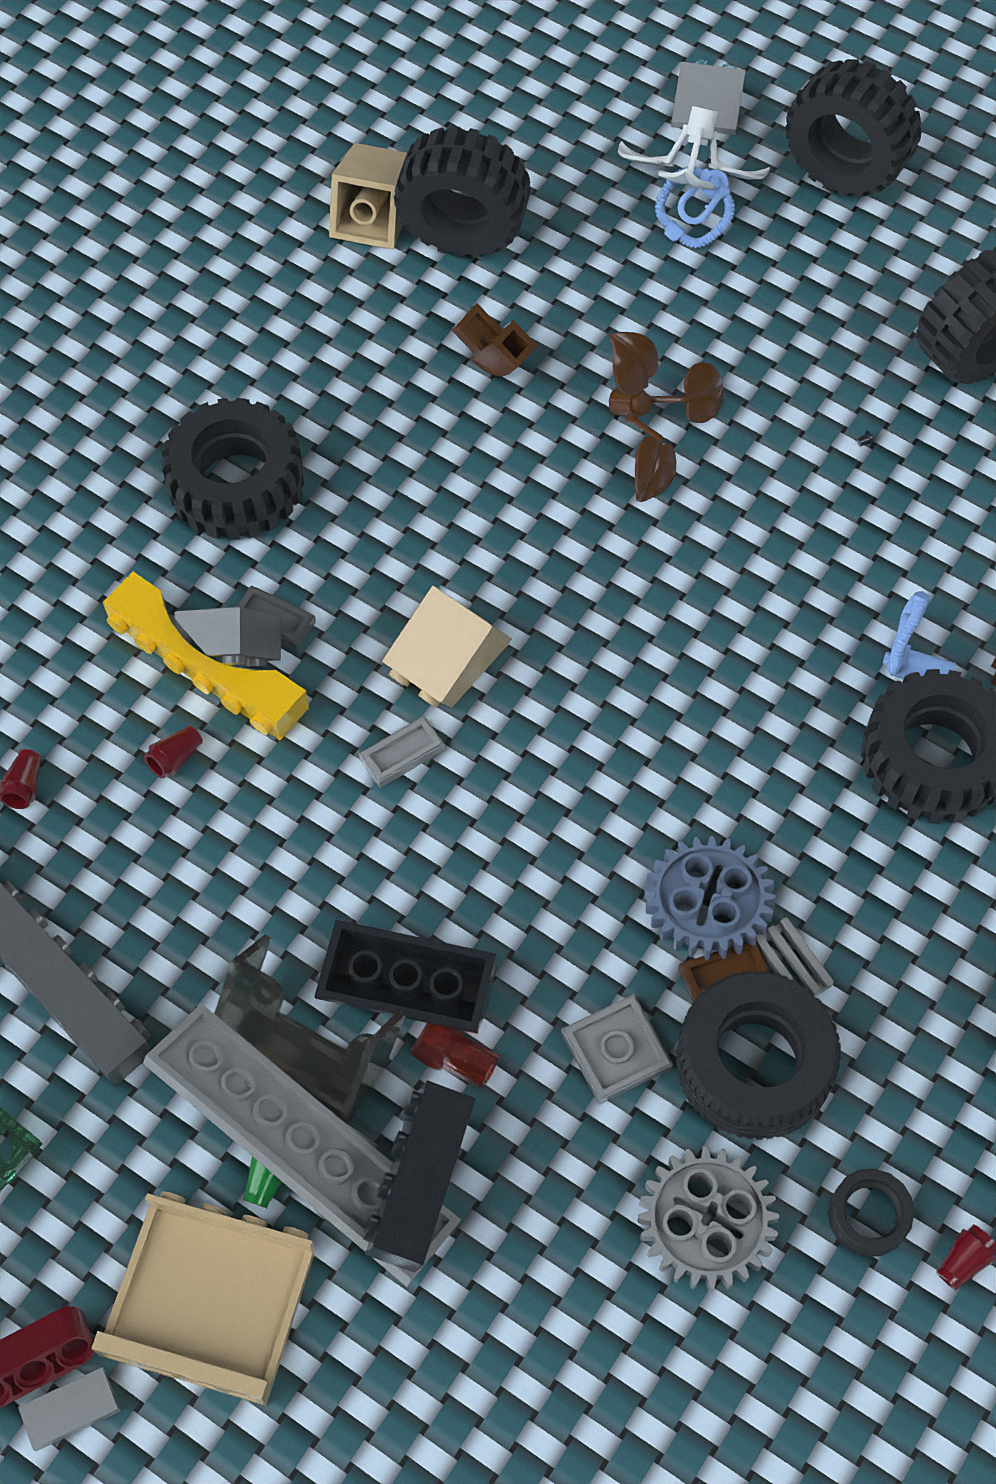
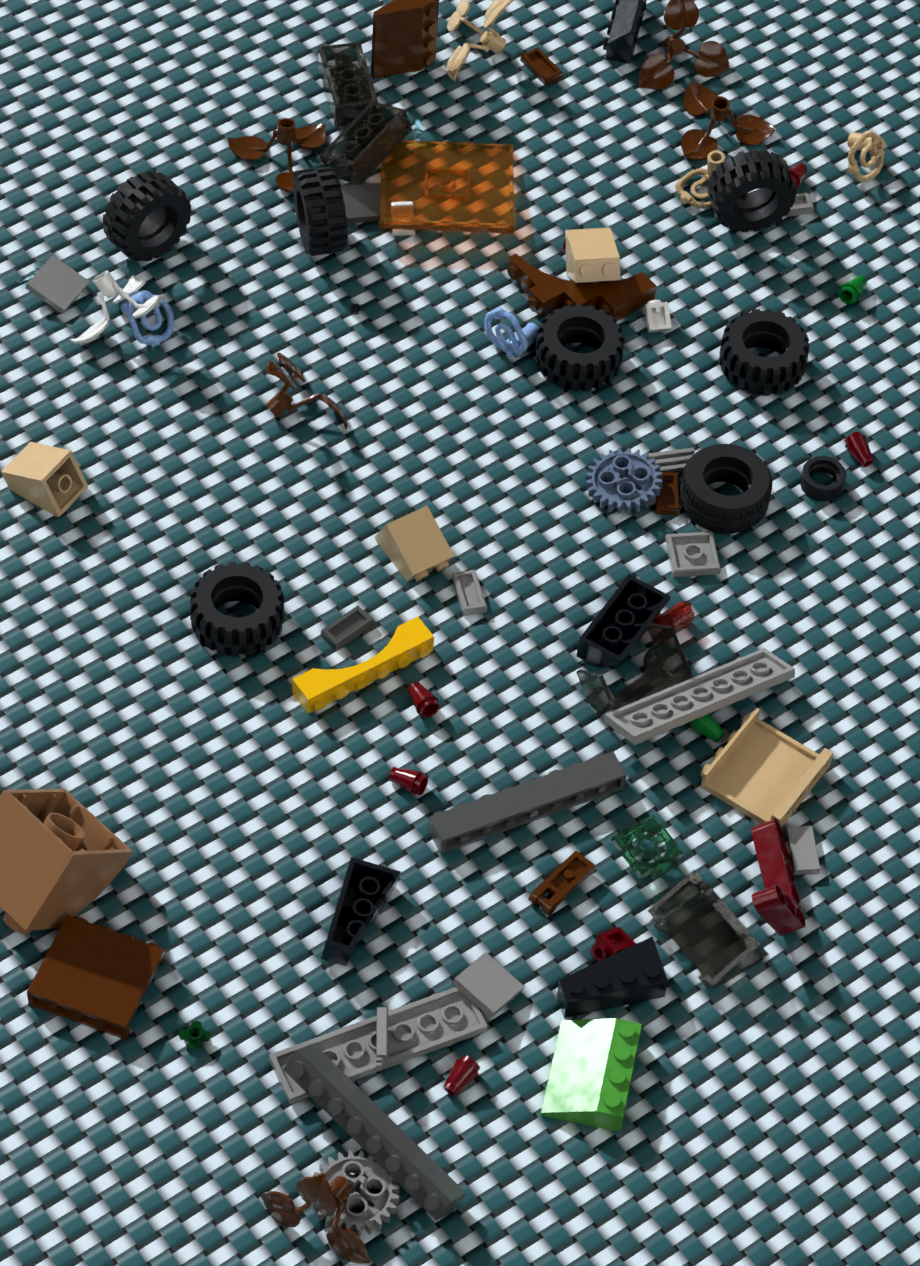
camera: 75 degrees left, 10 degrees down
slope [175,607,281,668] -> none
black wedge [363,1080,476,1273] -> none
black tyre [394,126,531,258] -> none
reddish brown brick [451,303,537,376] -> none
light grey gear [637,1147,779,1292] -> none

